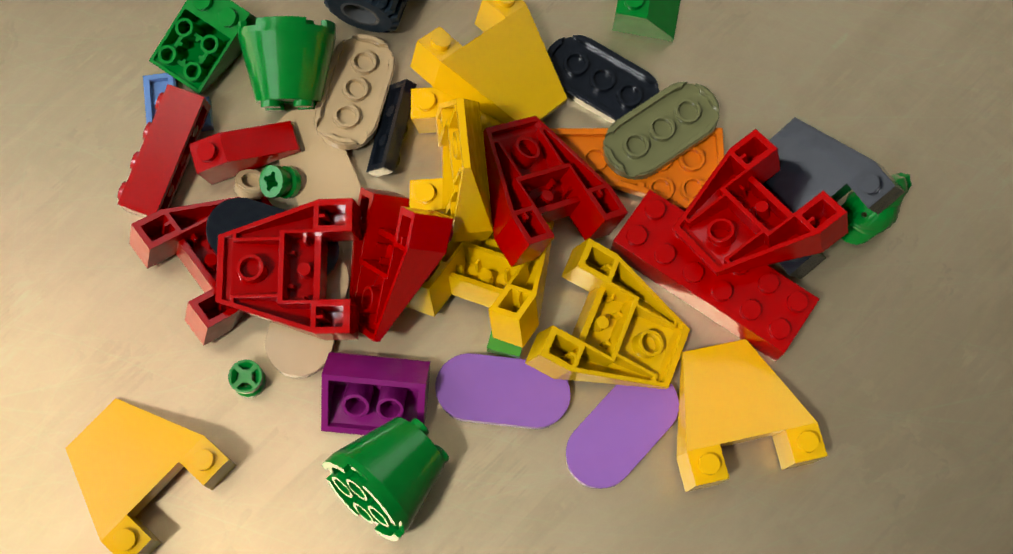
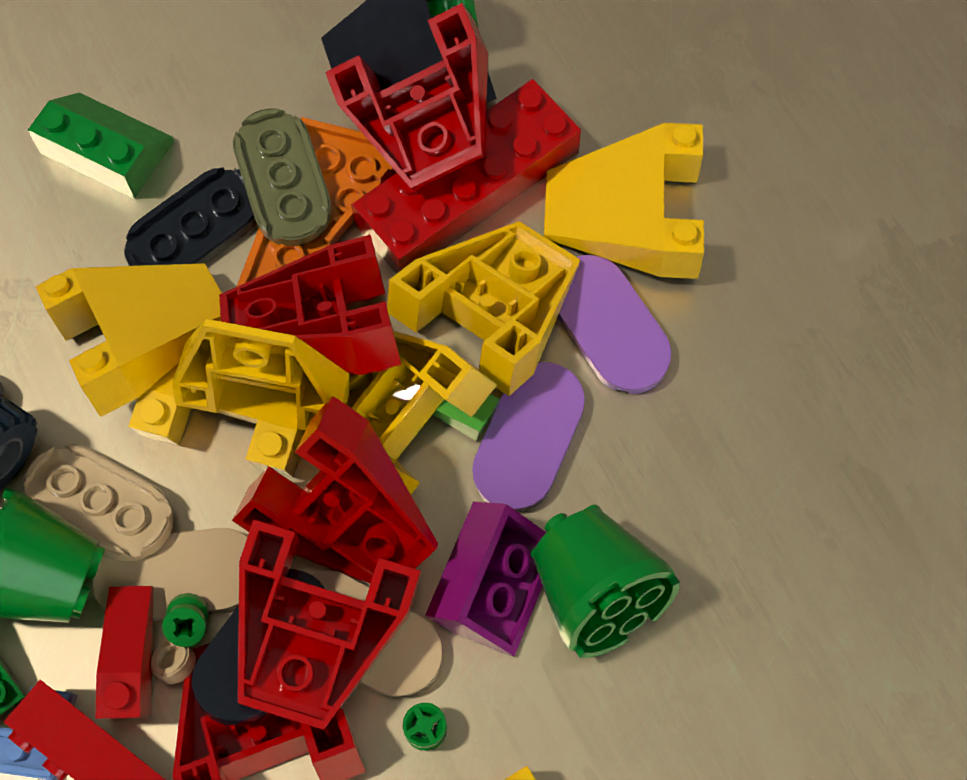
camera: 70 degrees left, 5 degrees down
black plate [366,79,417,177] -> none

